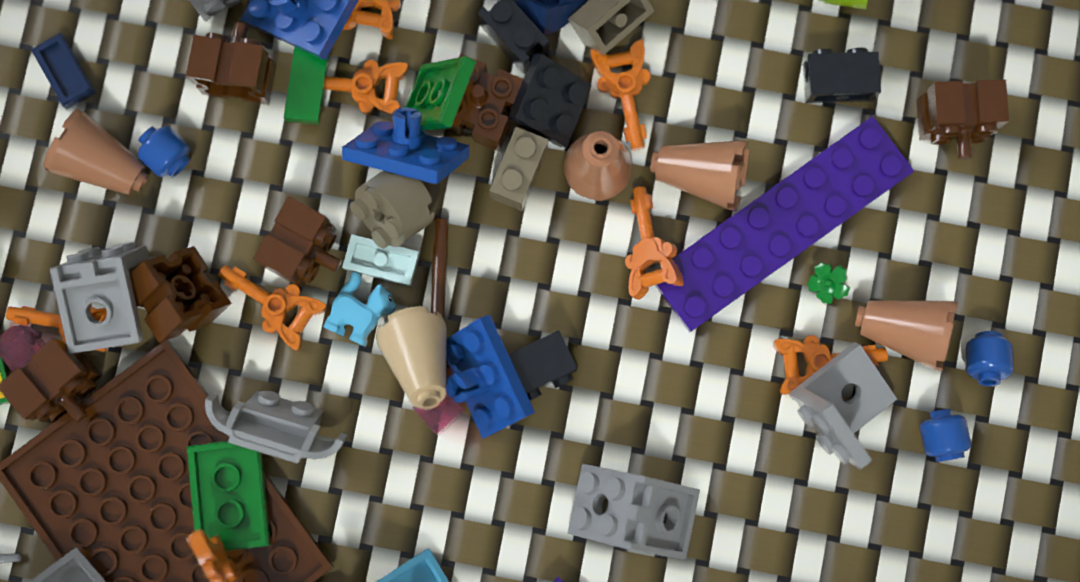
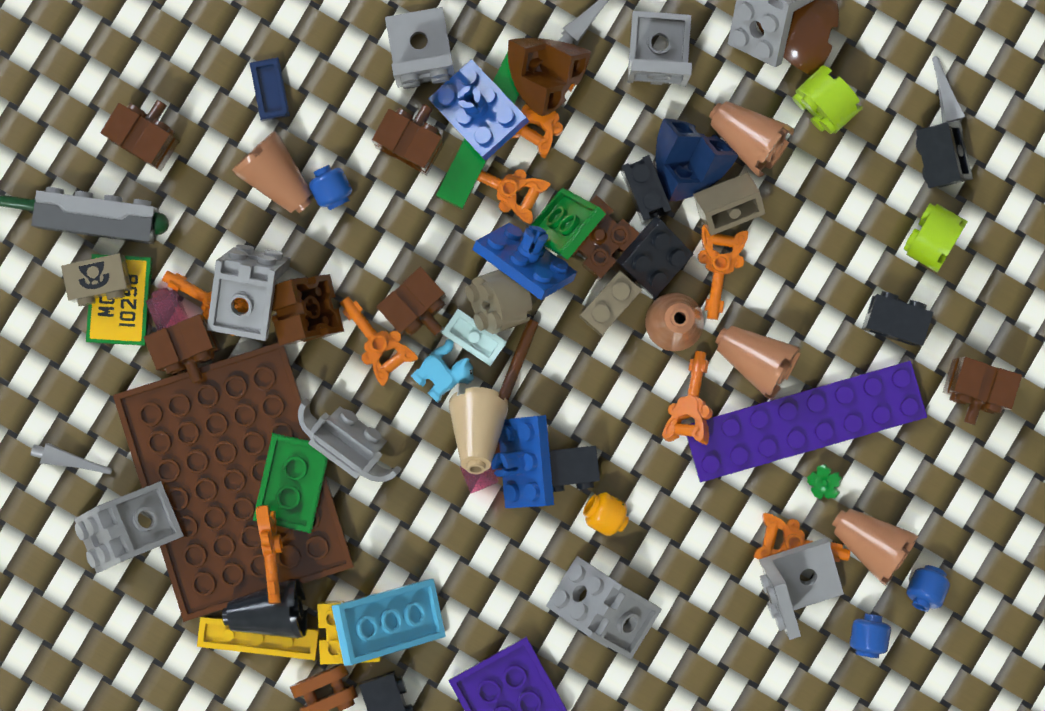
camera: 15 degrees right, 5 degrees up
none -> light orange head [583,492,629,536]

